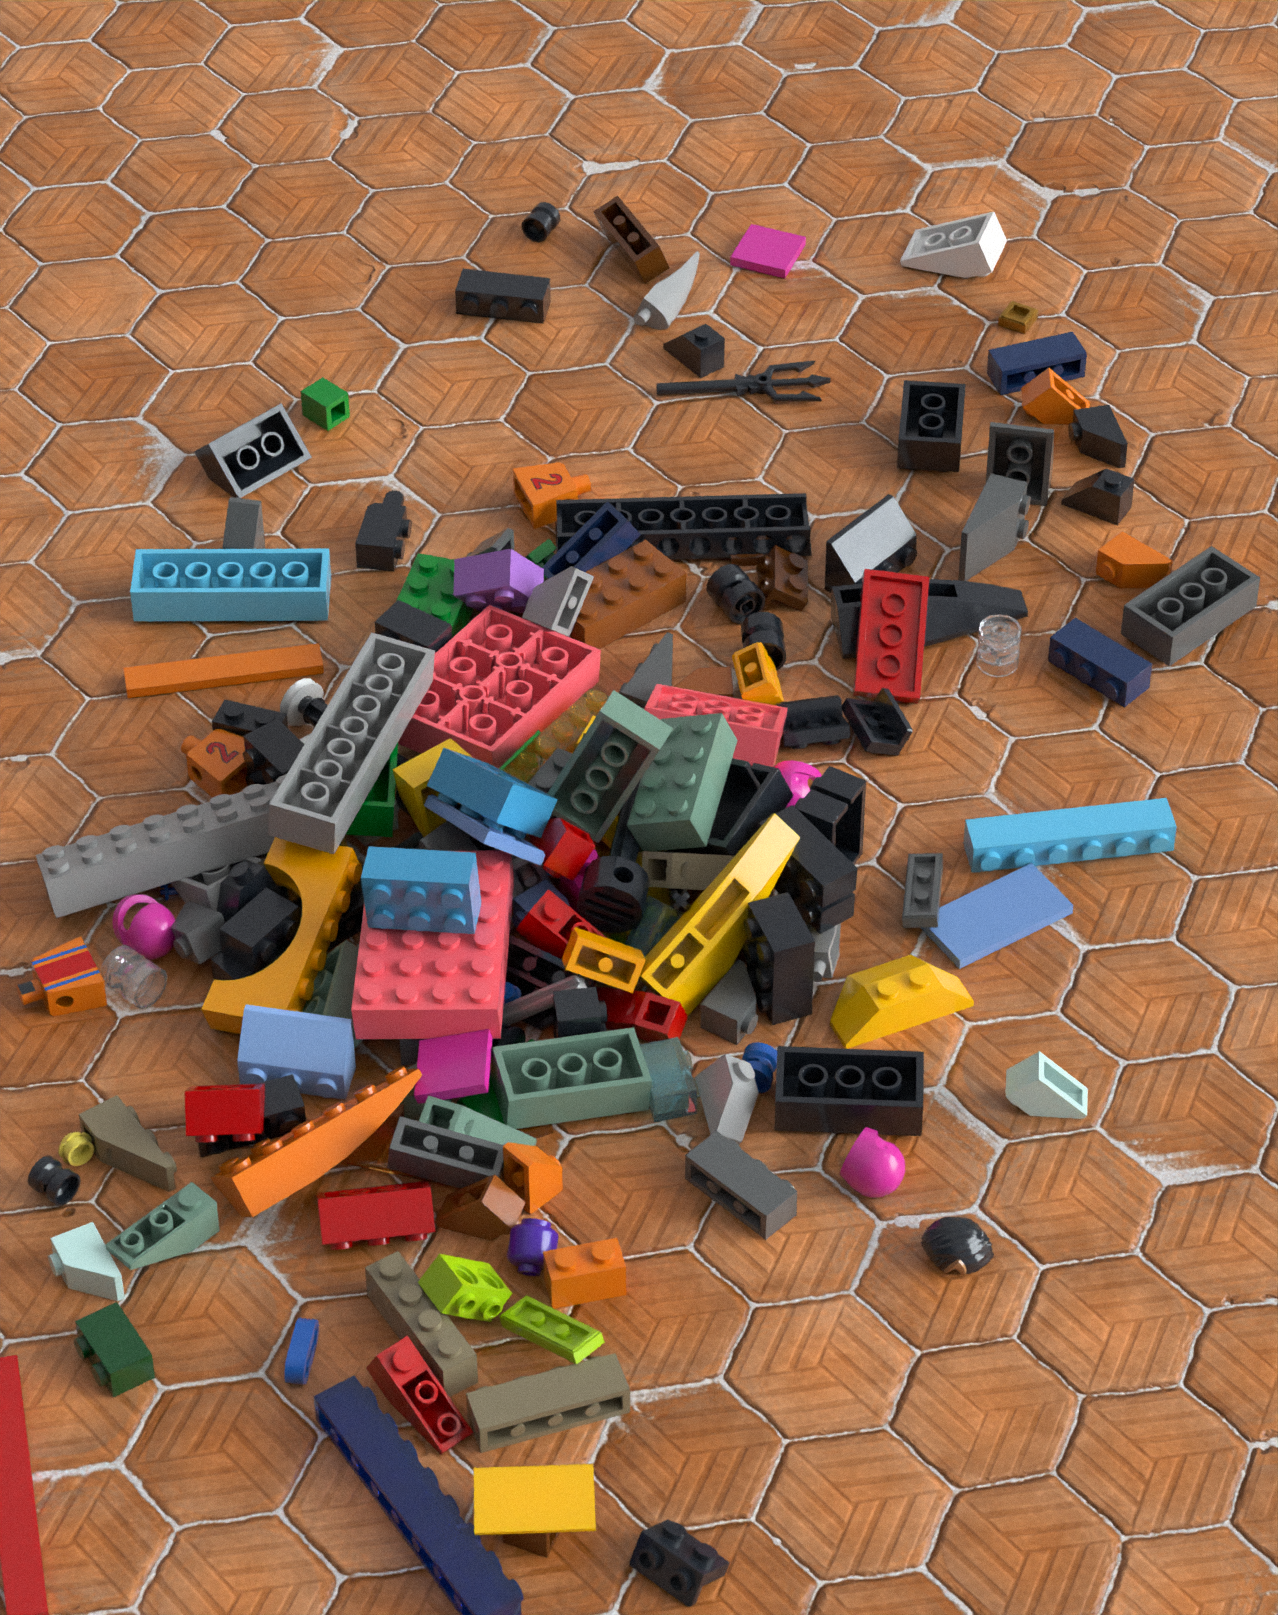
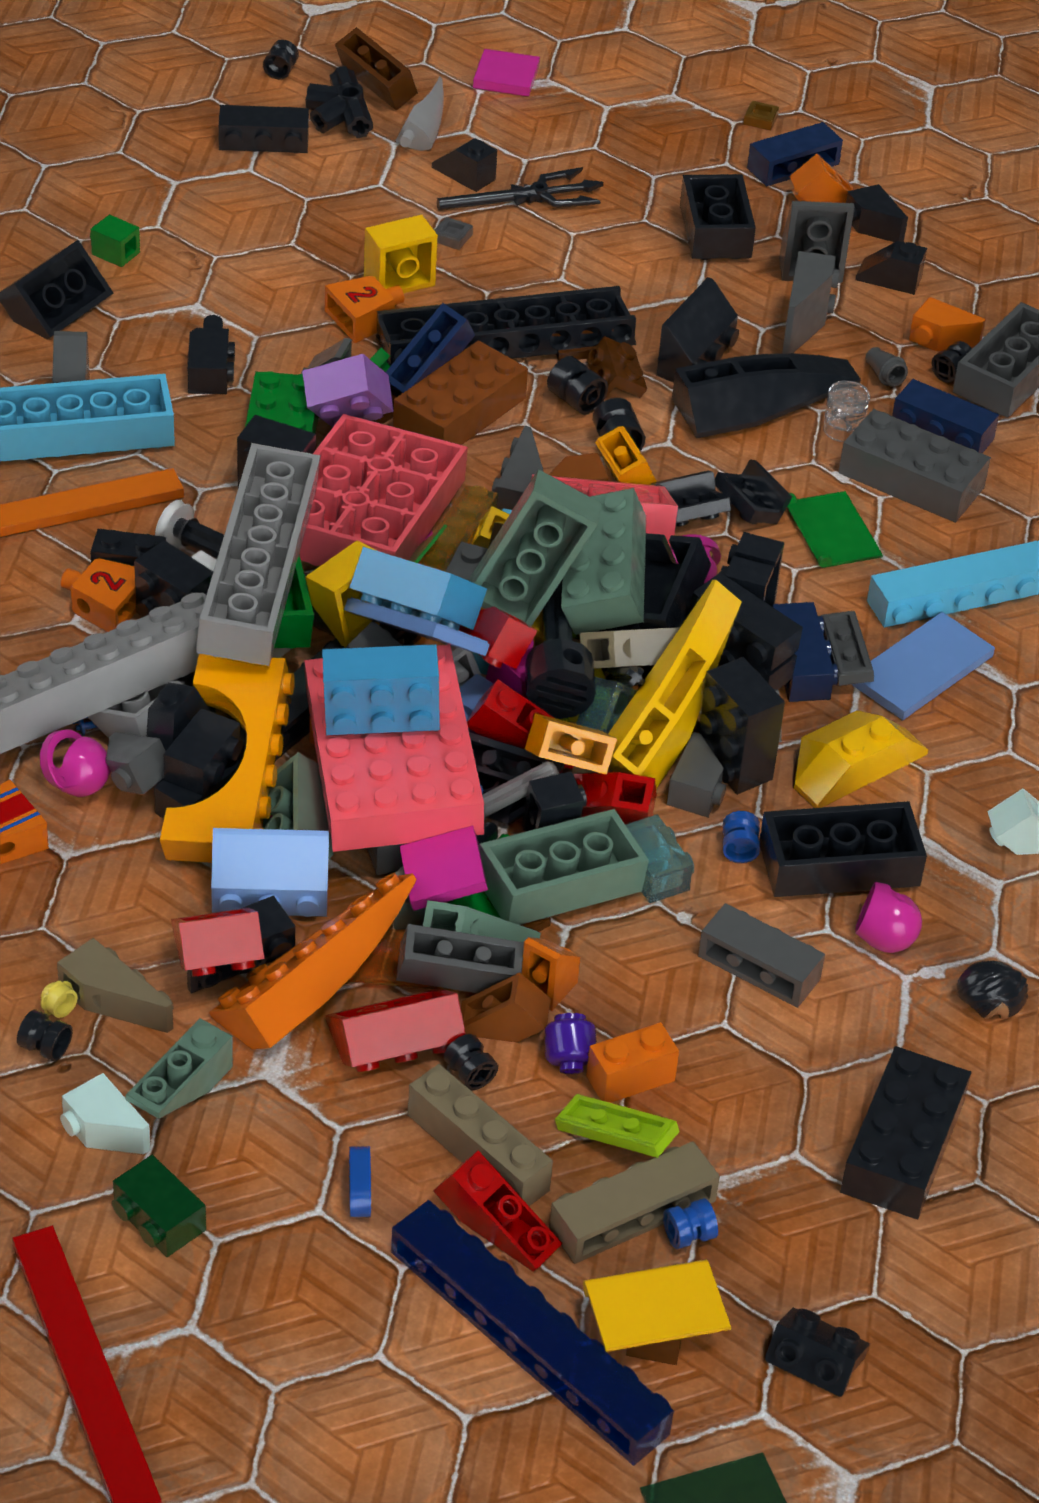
camera: 15 degrees left, 0 degrees up
clear wheel [100,945,167,1009] -> none
lime brick [418,1254,512,1322] -> none
light grey slope [522,566,594,637] -> none
light grey slope [695,1054,759,1145] -> none
red plate [853,569,929,703] -> none
white slope [900,211,1007,278] -> none
none -> black piece [305,66,373,138]
none -> yellow brick [364,214,438,293]
none -> flat silver tile [434,217,473,250]
none -> black wheel [444,1034,499,1091]
none -> blue wheel [663,1198,718,1250]
none -> dark blue brick [772,602,838,702]
none -> green piece [787,491,883,568]
none -> dark grey brick [839,409,991,523]
none -> black brick [840,1046,972,1220]
none -> dark grey cone [865,347,908,386]
none -> black wheel [931,341,972,383]

